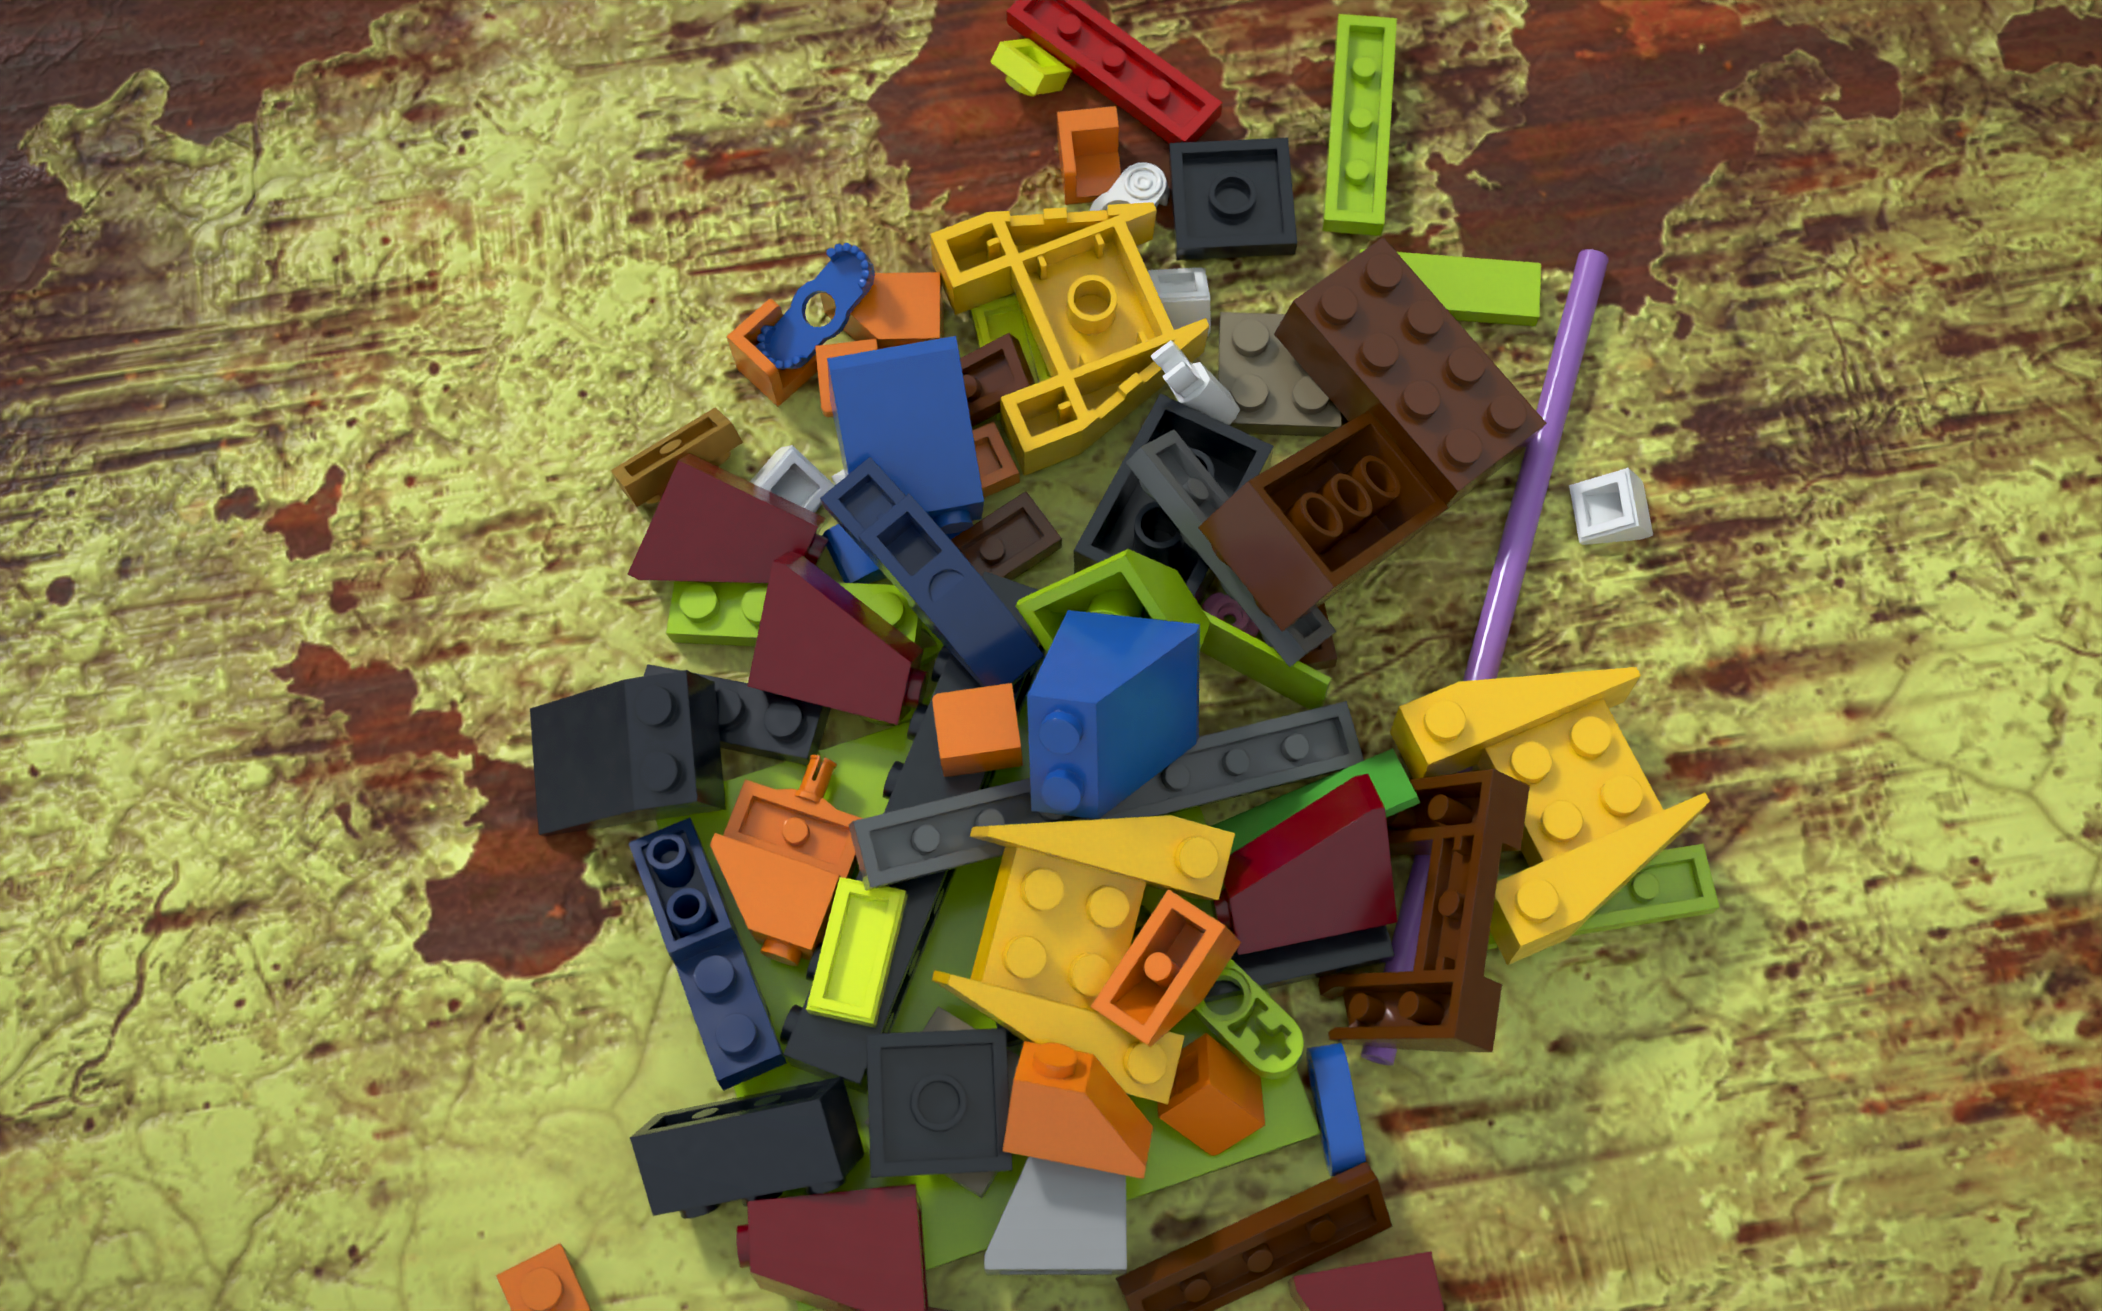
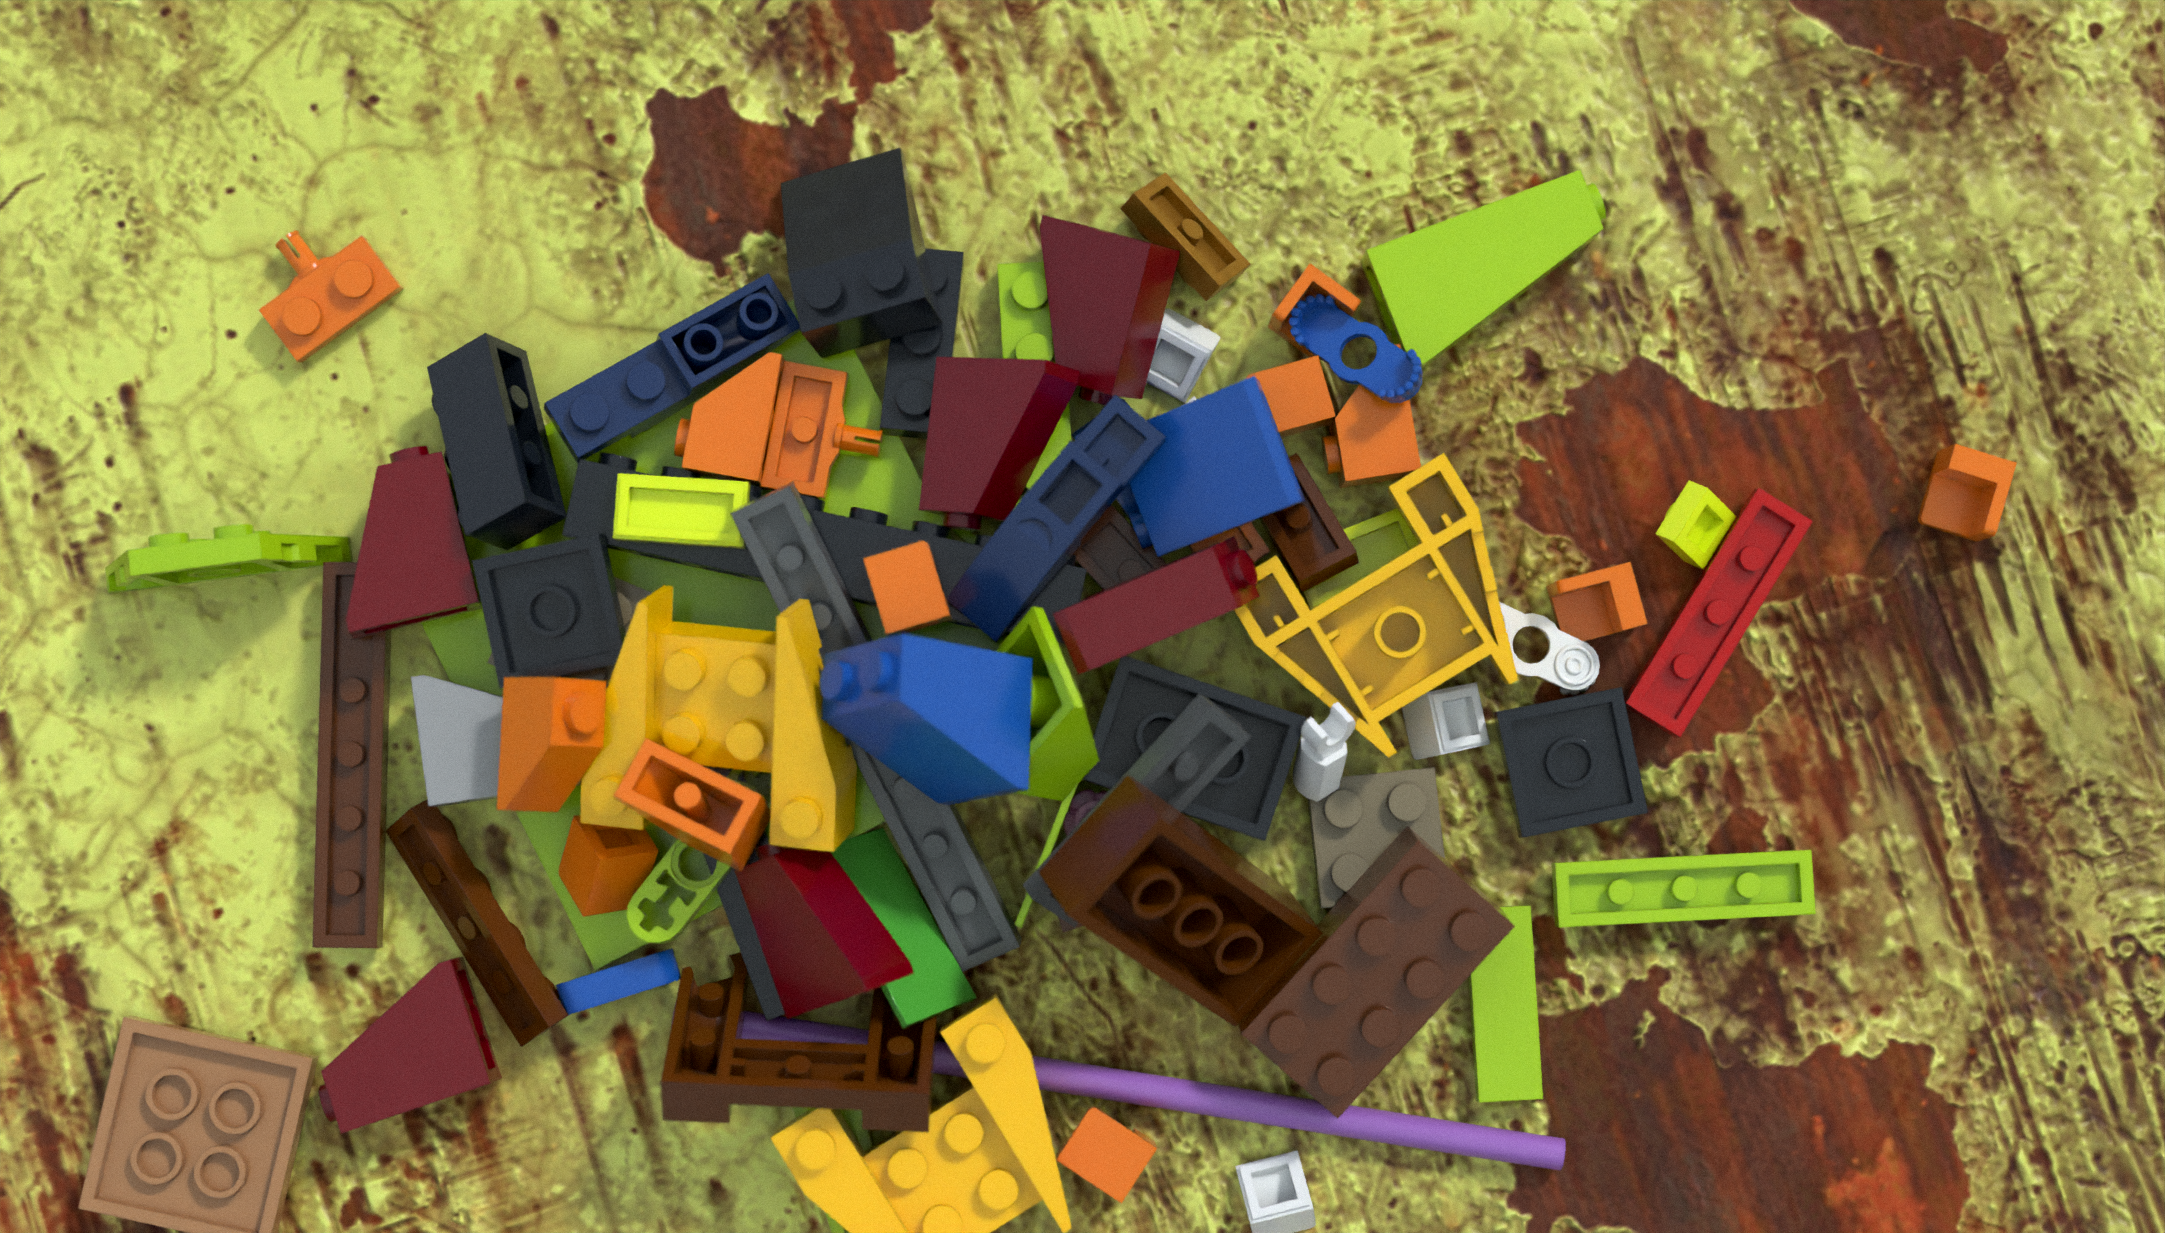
camera: 75 degrees right, 15 degrees up
none -> dark red slope [1053,536,1259,675]
none -> orange panel [1056,1106,1157,1204]
none -> lime slope [1360,170,1606,369]

